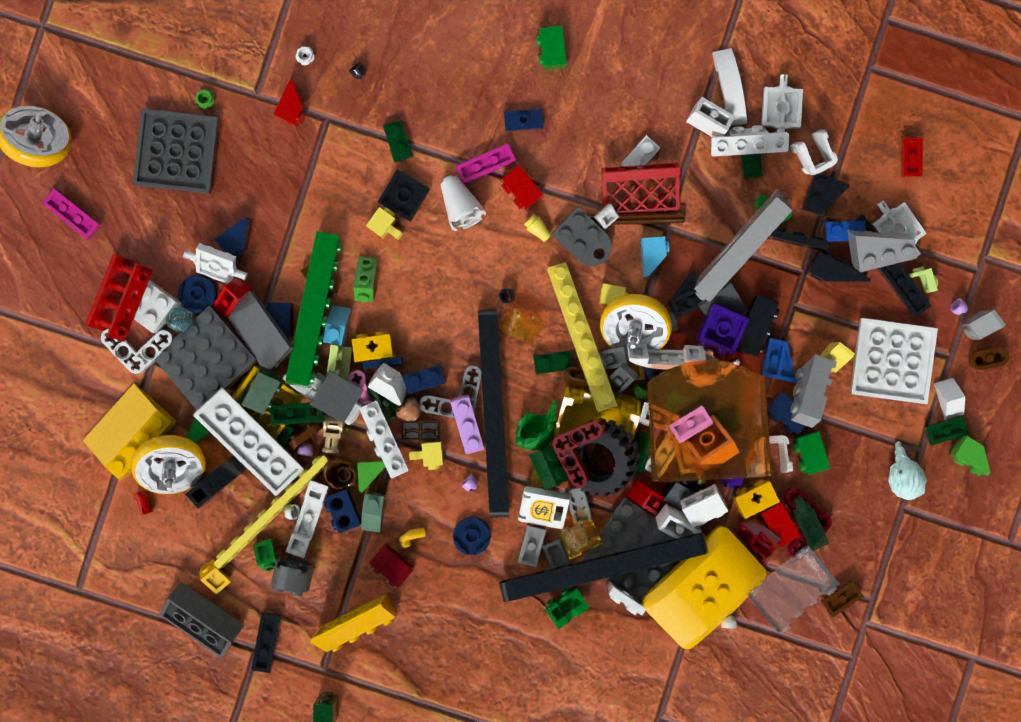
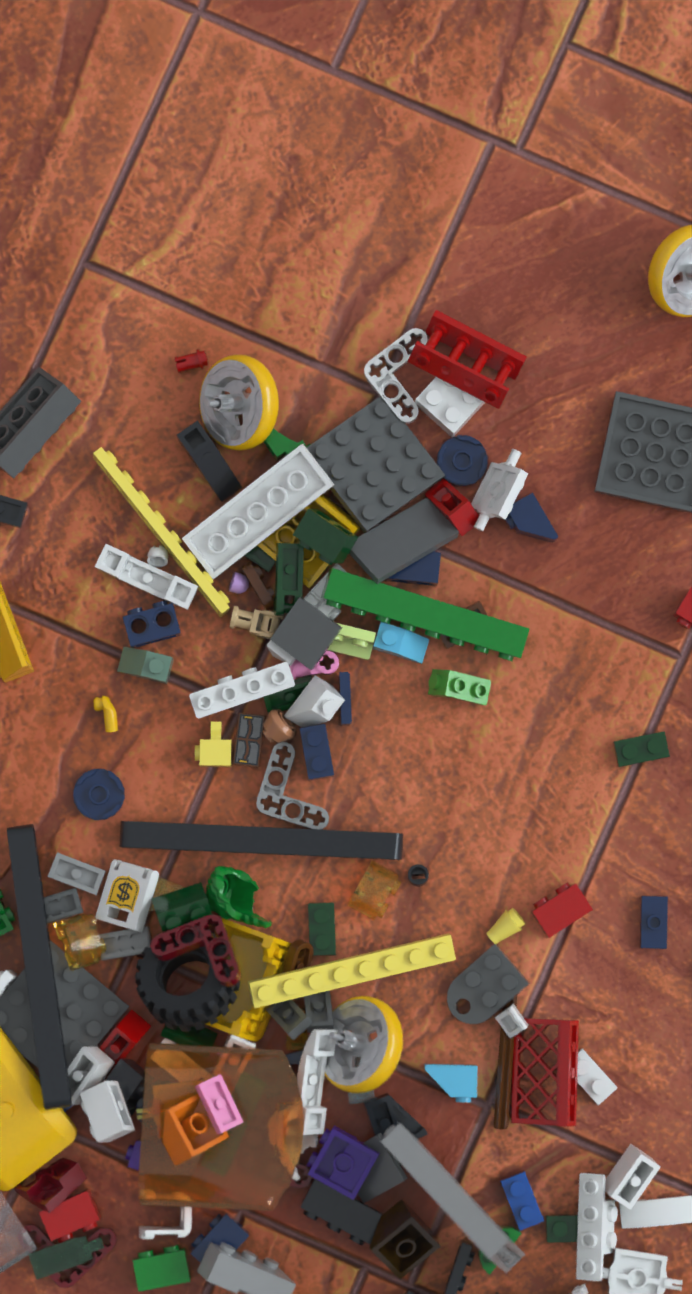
camera: 85 degrees right, 5 degrees down
dark pink plate [42,189,101,240] -> none
yellow slope [83,383,177,480] -> none
clear light blue cone [166,307,193,332] -> none
yellow bracket [199,559,231,594] -> none
green bracket [253,538,277,571] -> none
dark grey brick [271,557,314,596] -> none
reddish brown hair [323,456,358,489] -> none
yellow brick [352,331,395,362] -> none
bright green slope [357,460,385,493] -> none
light yellow brick [366,207,403,240] -> none
dark red brick [369,543,415,588] -> none
black plate [378,169,430,222] -> none
white cone [441,175,486,231] -> none
lavender plate [450,395,484,455] -> none
dark pink plate [456,144,516,184] -> none
lavender hinge [461,475,478,492] -> none
light yellow brick [599,283,629,306] -> none
bright green plate [633,381,651,399] -> none
yellow brick [732,478,780,519] -> none
blue wing [759,338,797,383] -> none
none -> dark brown slope [369,1199,441,1279]
none -> blue plate [500,1171,544,1231]

